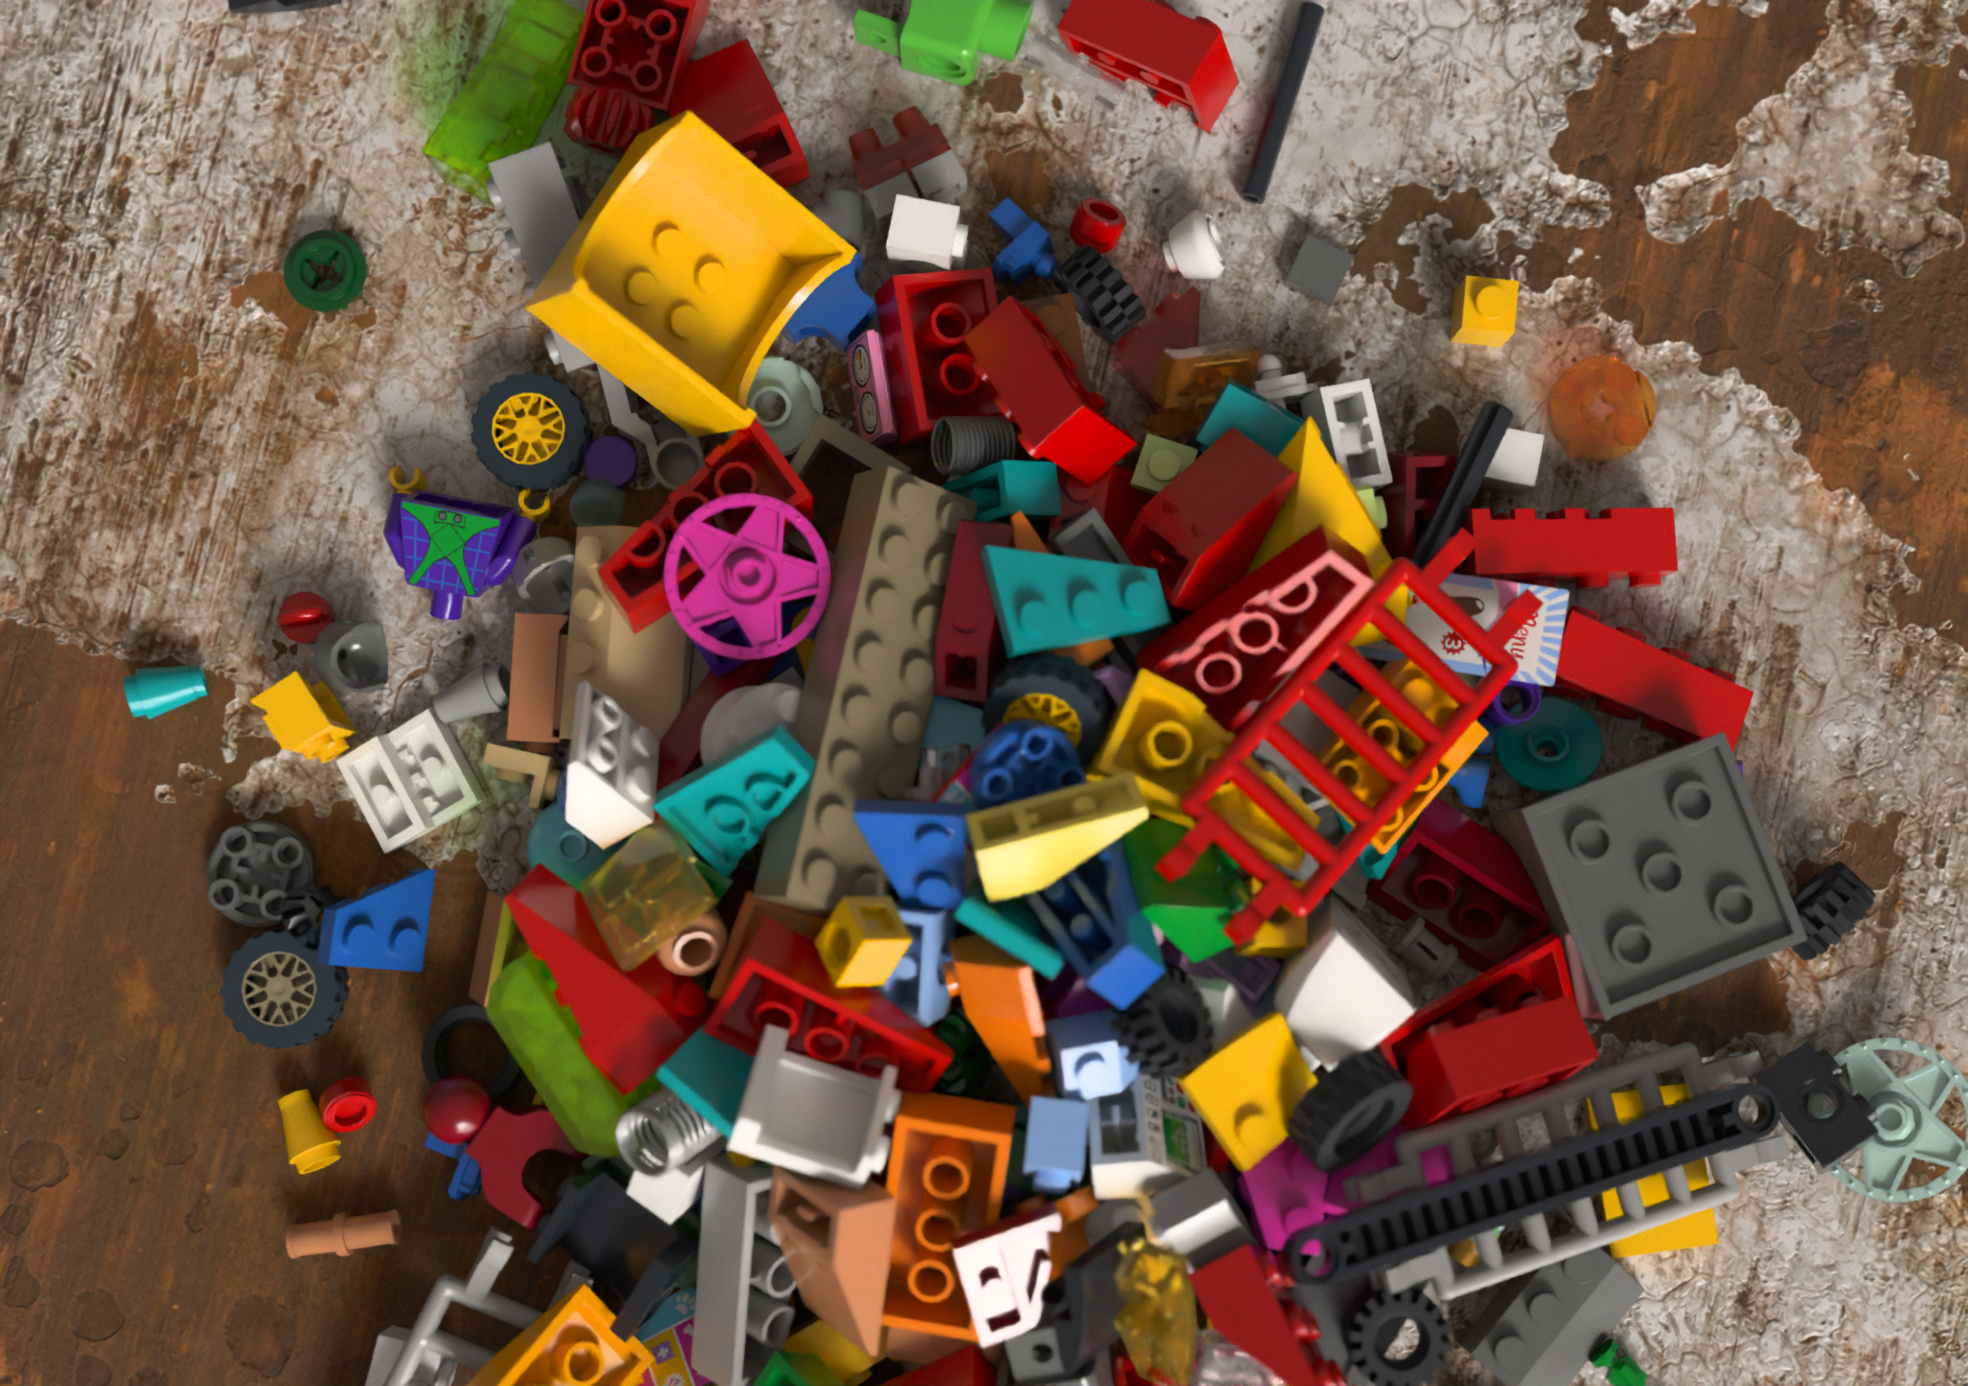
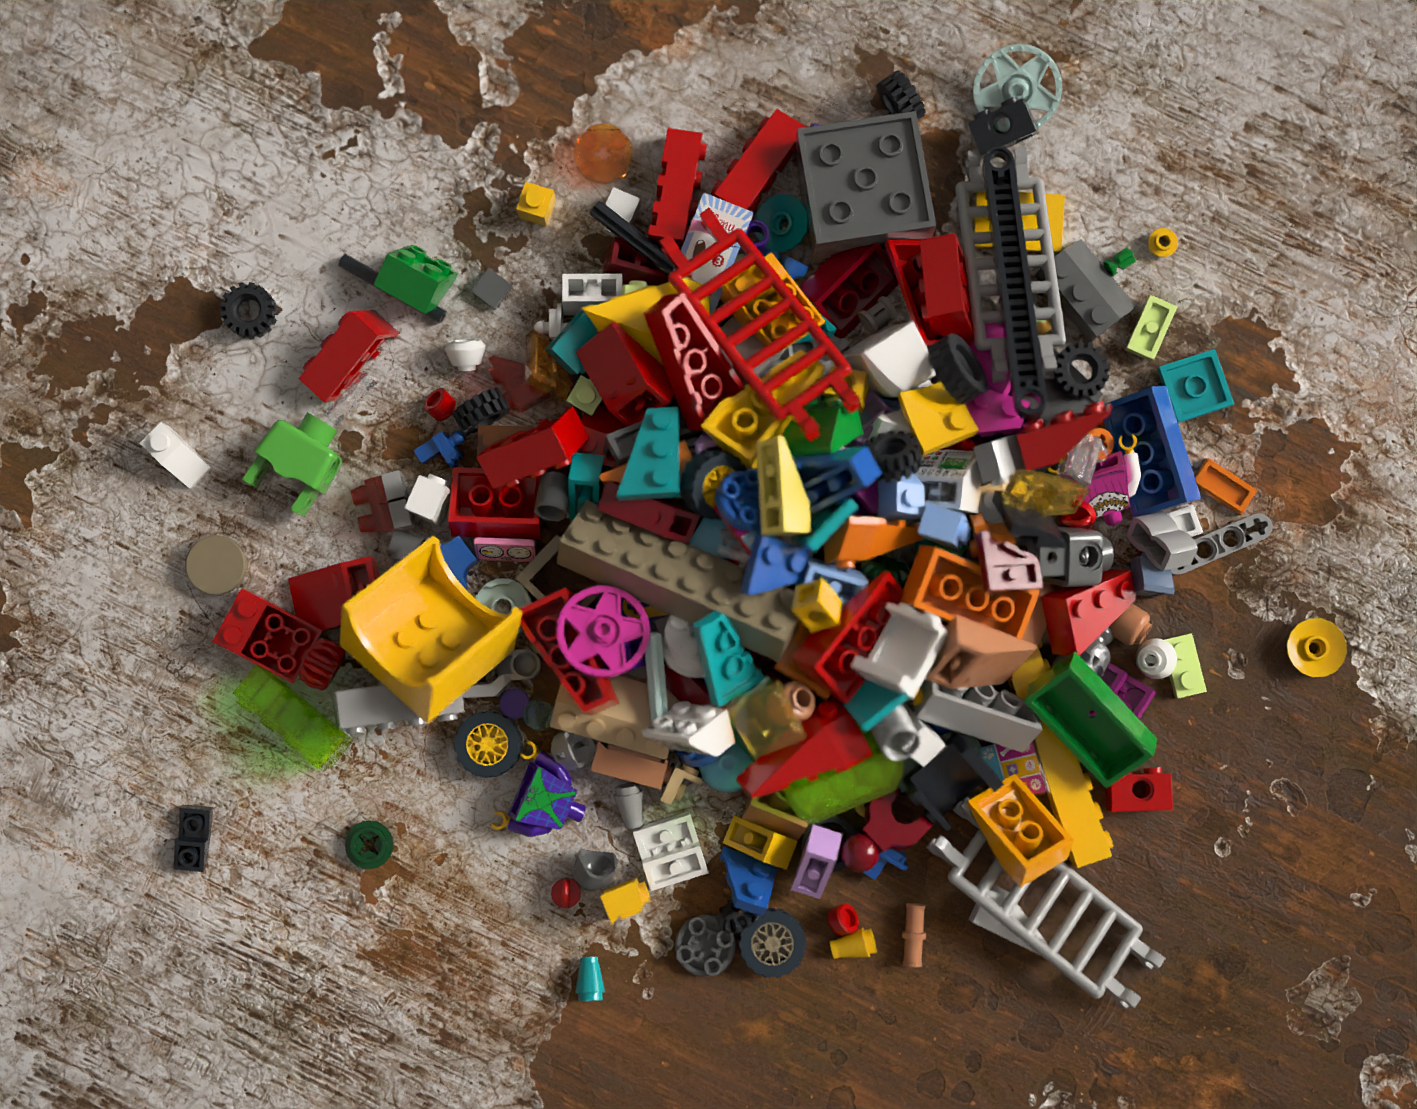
camera: 80 degrees left, 0 degrees up
none -> green slope [374,245,459,314]
none -> light aqua axle [645,632,668,723]
none -> yellow slope [723,815,798,870]
none -> lavender slope [791,825,842,899]

